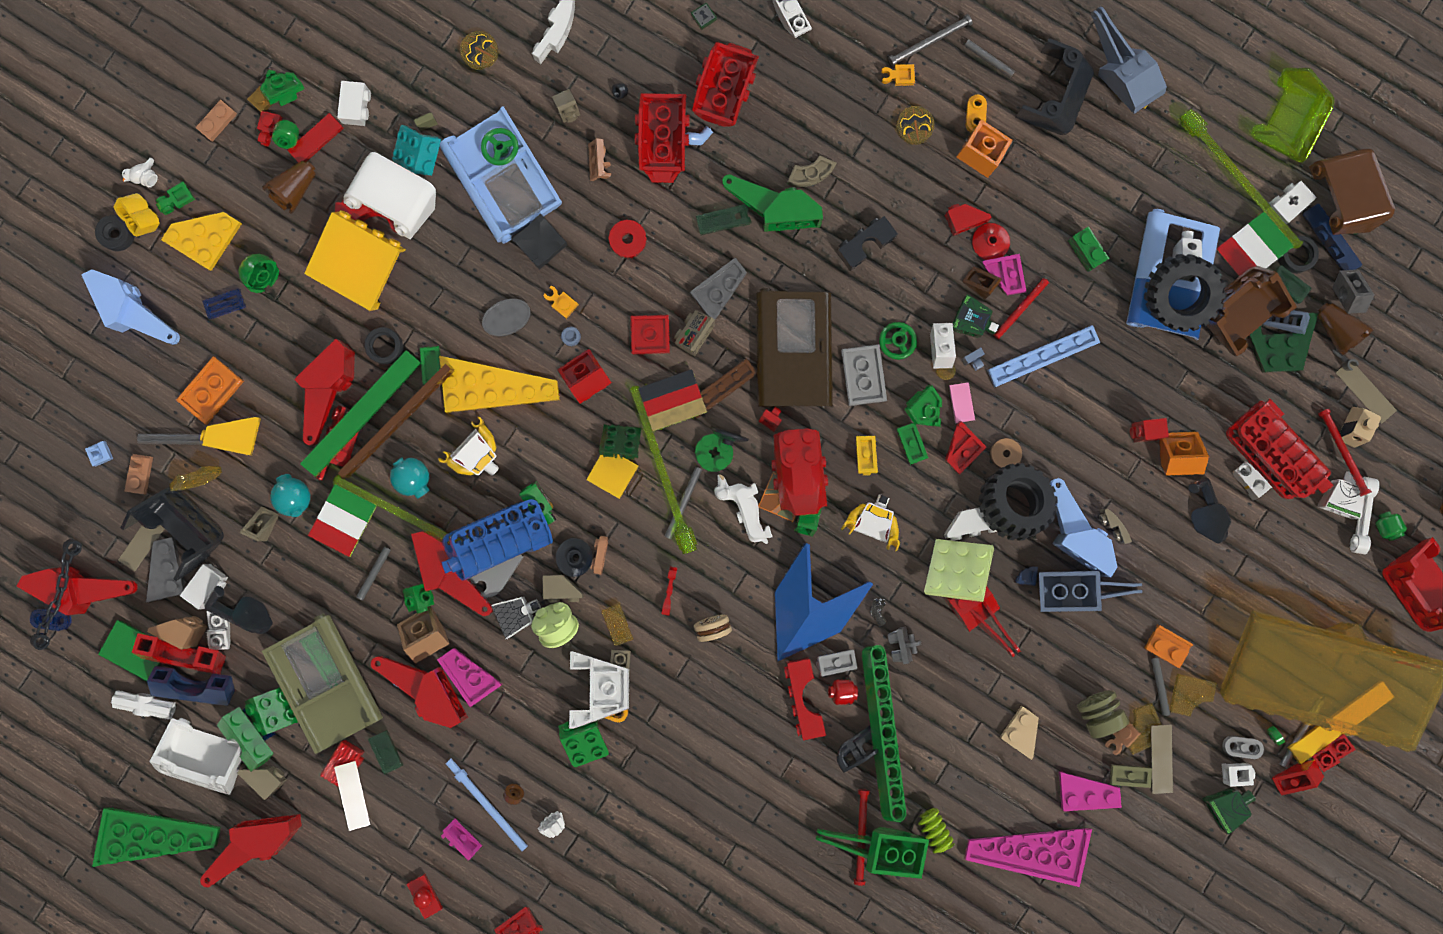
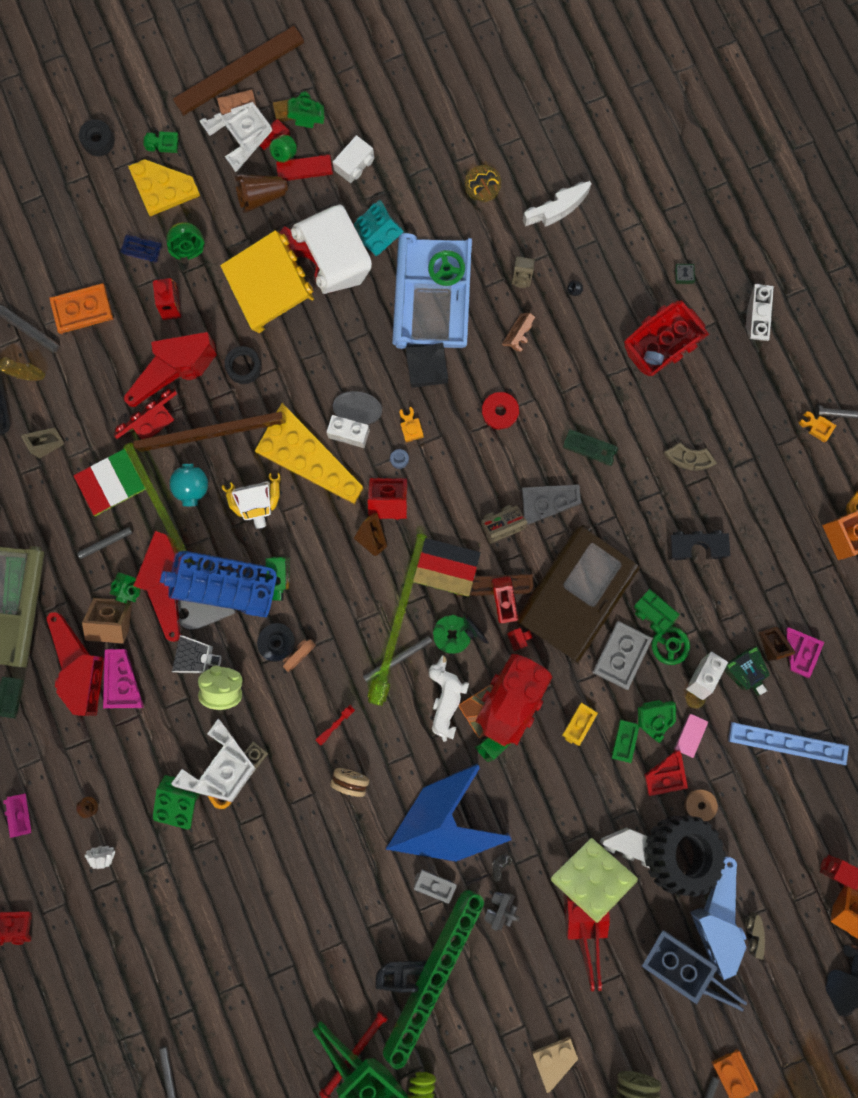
camera: 35 degrees right, 5 degrees down
light blue slope [81,270,180,345] -> none
yellow brick [113,193,160,237] -> none
white animal [122,158,158,187] -> none
yellow slope [200,417,261,456] -> none
teal brick [270,474,311,517] -> none
green tile [300,351,421,477] -> none
olive tile [414,112,438,131] -> none
green tile [420,346,441,386] -> none
light blue bar [446,758,527,851] -> none
dark tan slope [543,575,584,603] -> none
yellow tile [586,454,639,499] -> none
dark green hinge [599,424,642,460] -> none
clear yellow plate [602,604,633,646] -> none
red tile [631,315,670,355] -> none
red slope [635,93,689,183] -> none
light blue arm [686,126,713,145] -> none
green slope [722,174,823,232] -> none
red arch [784,657,826,741] -> none
red head [828,679,858,705] -> none
torso [841,494,900,551] -> none
clear yellow tile [896,106,934,145] -> none
red slope [945,204,992,236] -> none
sand blue tile [961,348,985,371] -> none
red dish [972,223,1010,260] -> none
red bar [993,278,1049,339] -> none
dark blue tile [1015,567,1038,586] -> none
none -> red torso [153,278,182,321]
none -> reddish brown tile [173,26,304,116]
none -> white wing [200,102,272,172]
none -> white brick [326,415,370,448]
none -> reddish brown slope [354,513,387,556]
none -> red brick [492,576,518,623]
none -> green brick [634,589,680,635]
none -> sand blue tile [644,351,664,365]

